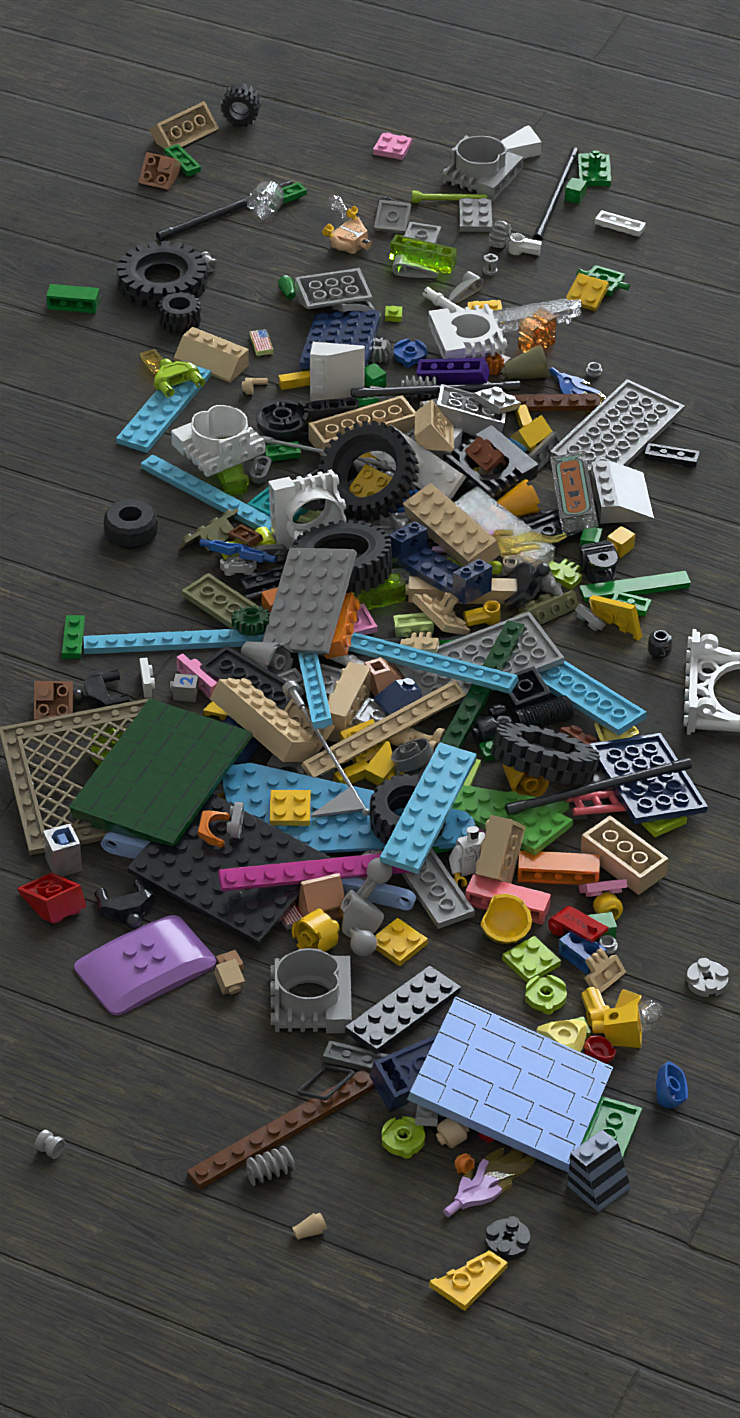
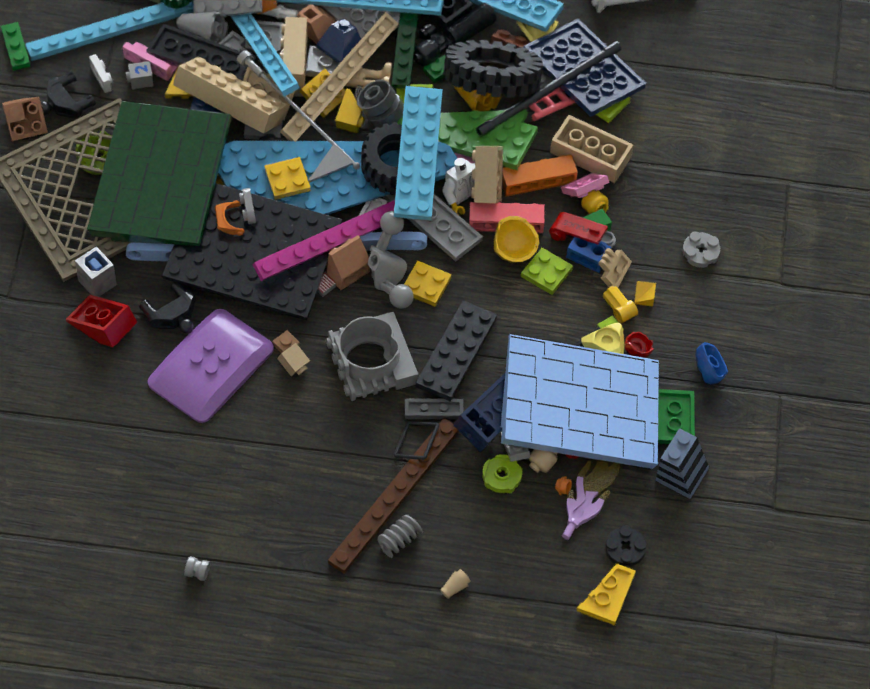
camera: 20 degrees left, 15 degrees up
yellow brick [292,908,340,952] -> none
yellow piece [333,760,368,785] -> none
lime plate [525,975,567,1014] -> none
yellow torso [592,1005,642,1048] -> none
clear head [638,1000,663,1031] -> none

